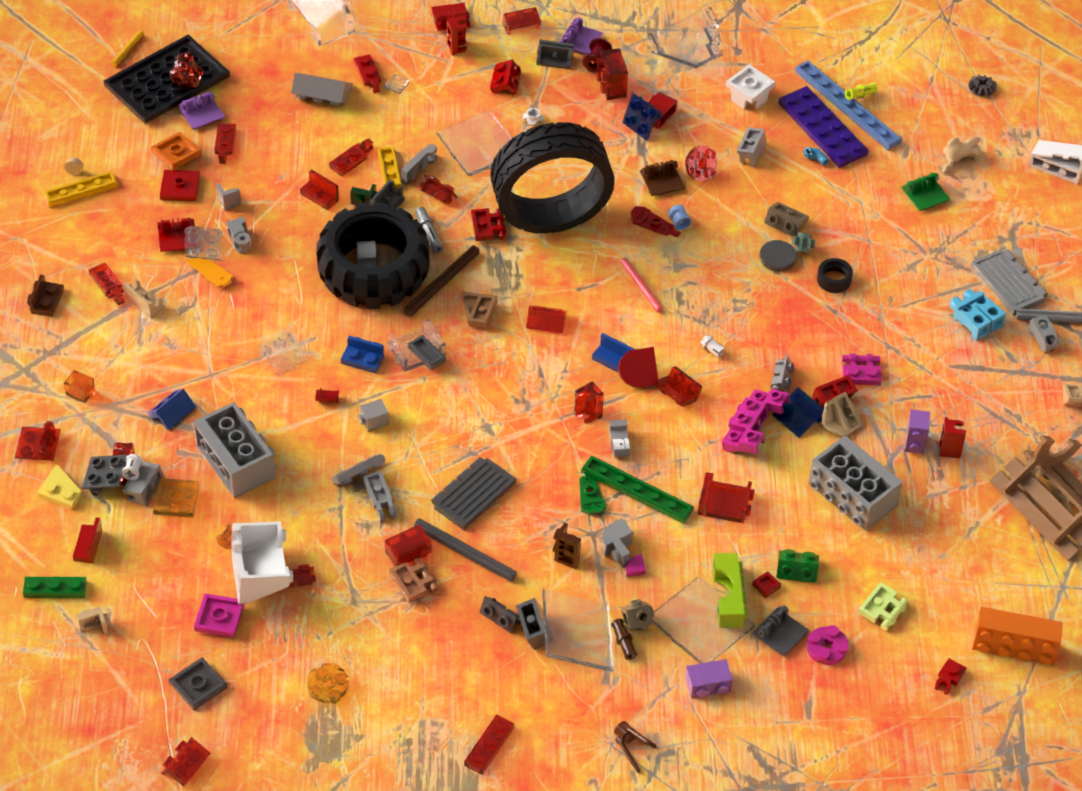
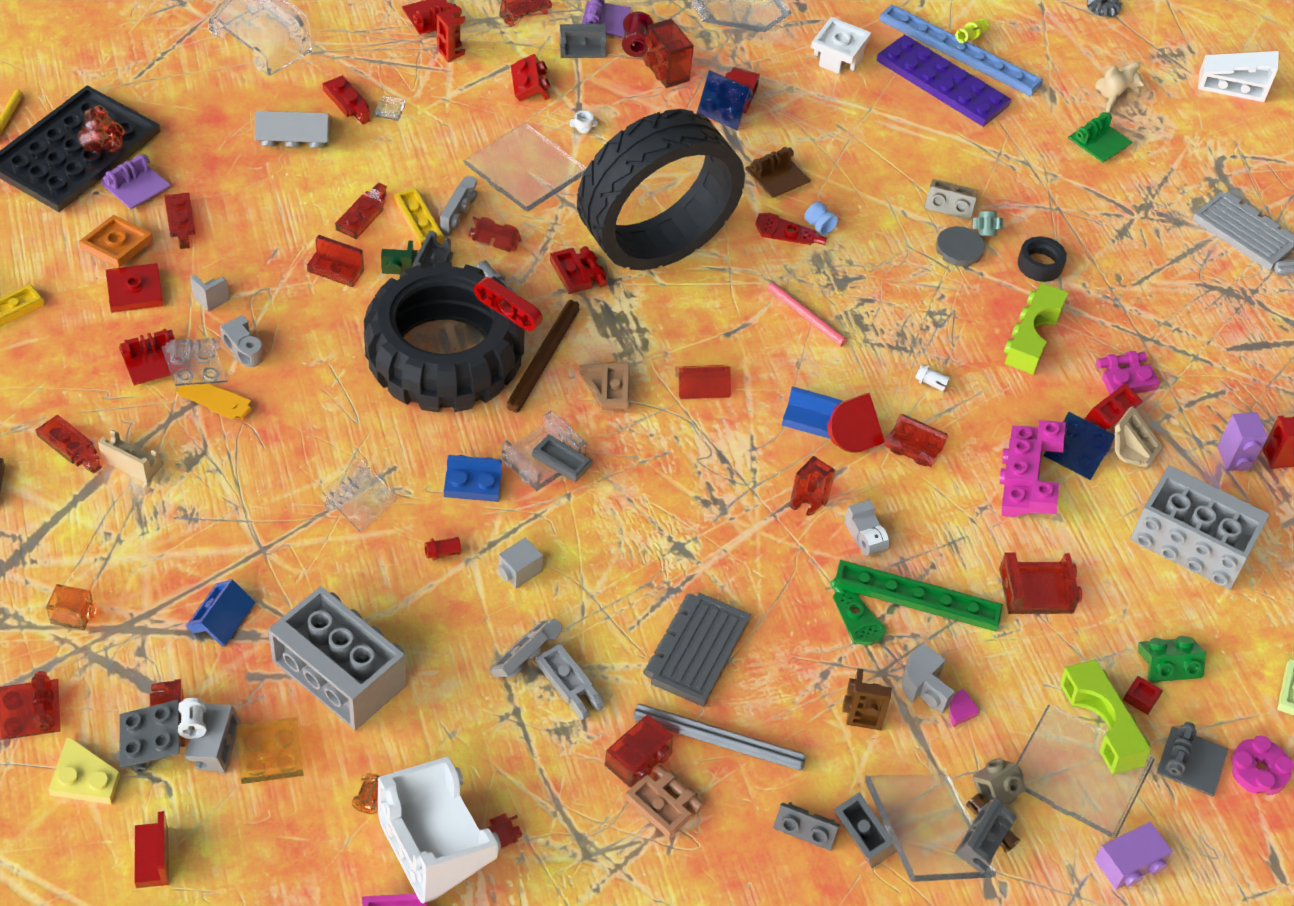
camera: 20 degrees left, 0 degrees up
light grey brick [356,240,377,267] -> none
clear red plate [685,145,717,182] -> none
light grey hinge [737,127,767,167] -> none
light grey hinge [771,354,795,393] -> none
dark azure arm [803,147,829,166] -> none
medium azure hips [950,289,1006,341] -> none
none -> red beam [474,277,543,331]
none -> dark grey hinge [955,797,1017,874]
none -> lime arch [1004,282,1069,375]

